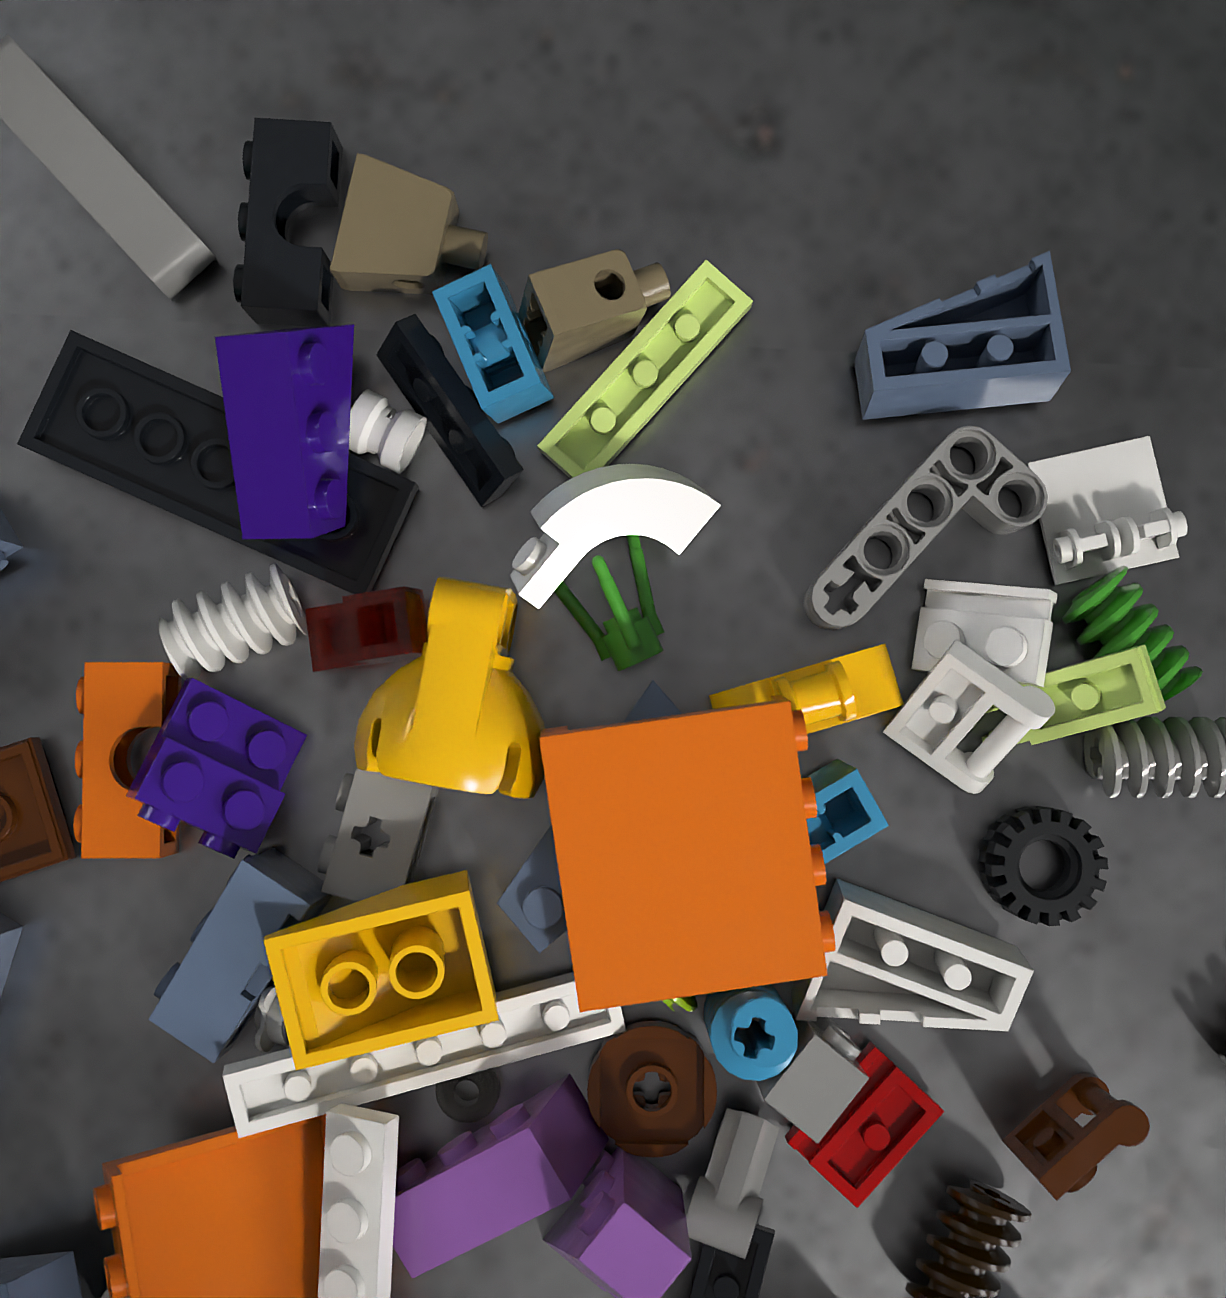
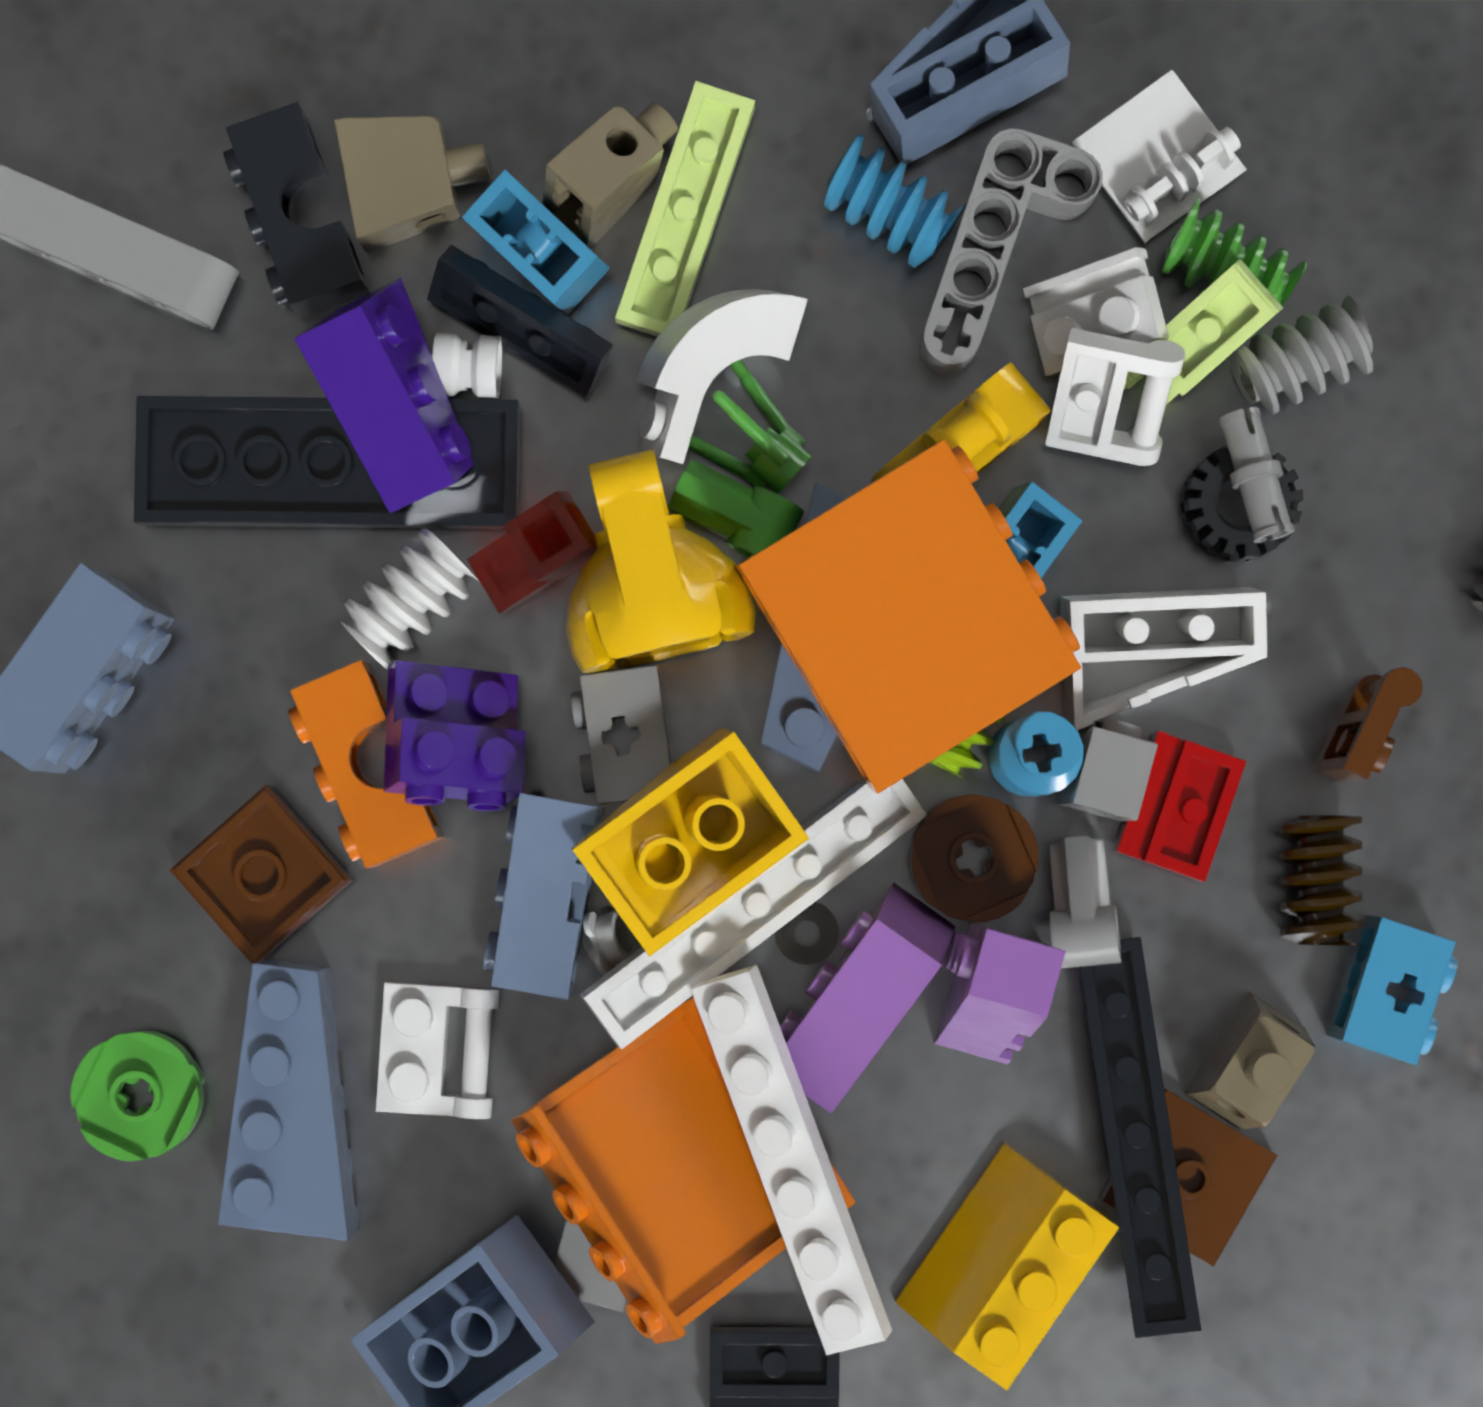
camera: 25 degrees left, 0 degrees up
none -> white plate [375,982,500,1119]
none -> bright green piece [667,459,804,557]
none -> dark azure piece [824,133,966,268]
none -> light grey pin [1218,407,1295,543]

